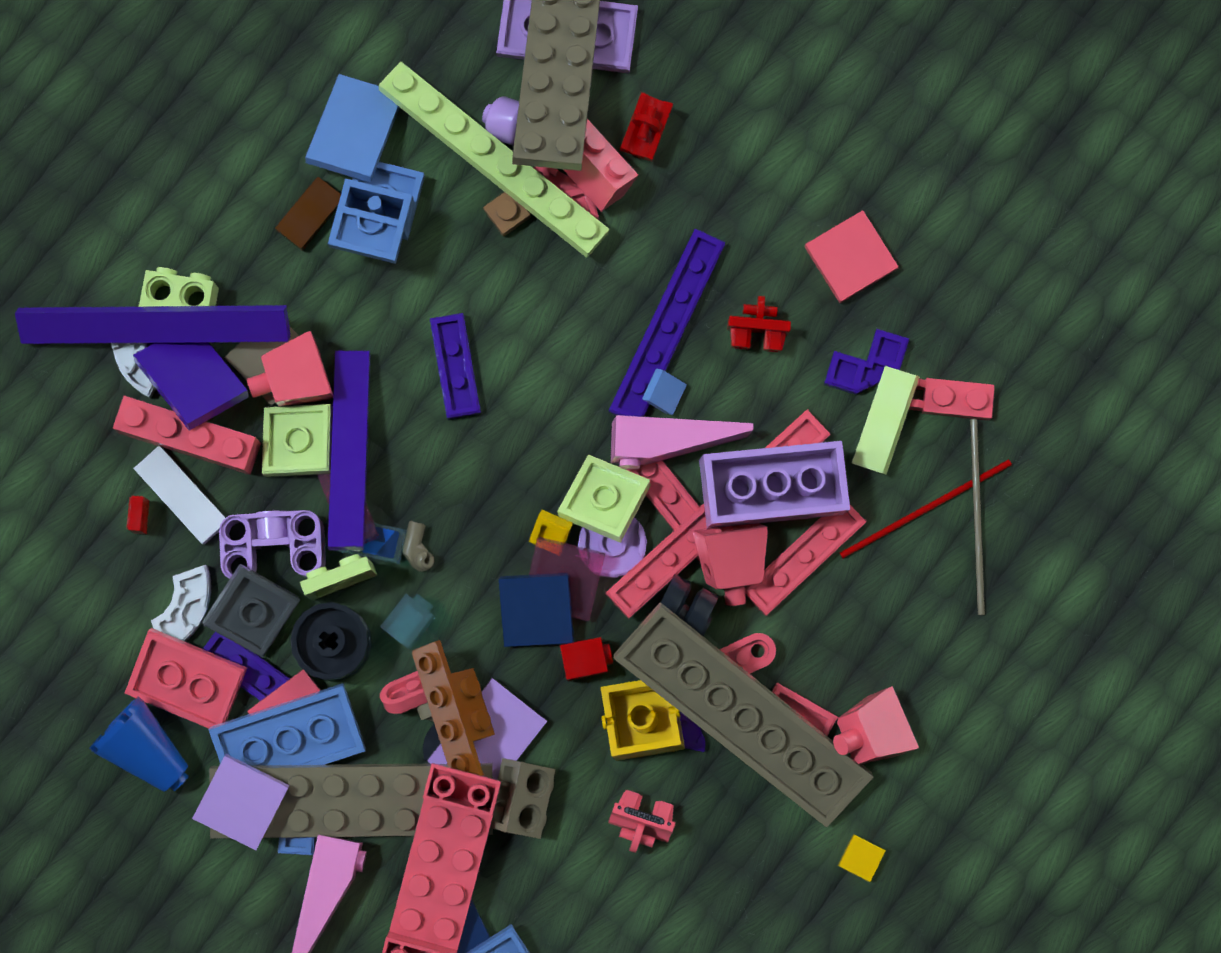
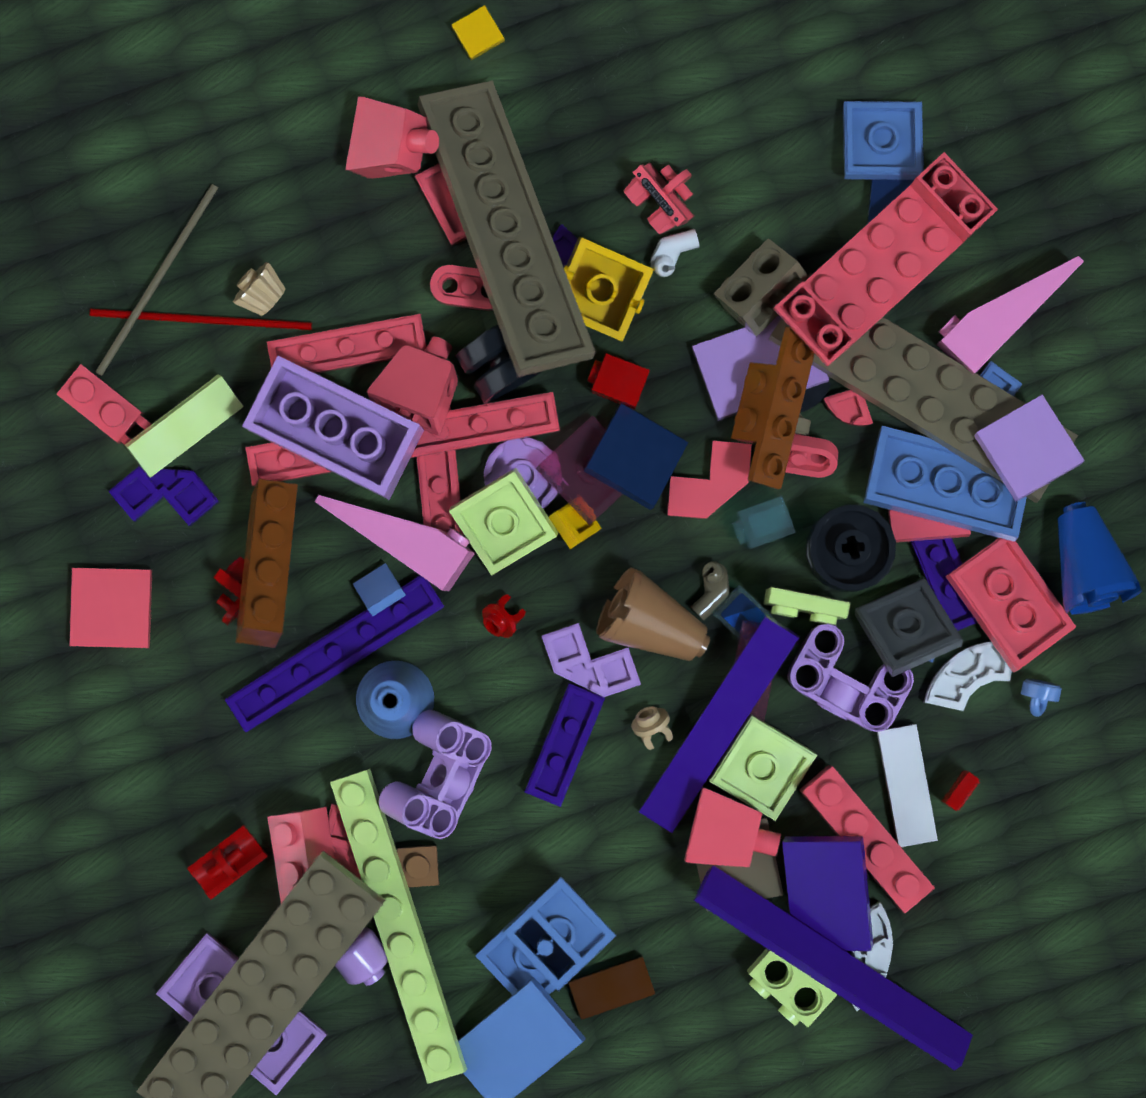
camera: 150 degrees left, 5 degrees up
none -> tan piece [232,262,286,316]
none -> dark orange brick [235,479,298,648]
none -> medium blue cone [356,661,434,739]
none -> lavender beam [379,710,491,839]
none -> red plate [482,594,526,638]
none -> lavender tile [542,623,641,697]
none -> medium nougat cone [596,567,710,661]
none -> tan plate [631,706,673,750]
none -> white arm [651,229,700,277]
none -> coral tile [667,441,752,519]
none -> coral tile [823,390,873,426]
none -> medium blue tile [1021,679,1062,717]

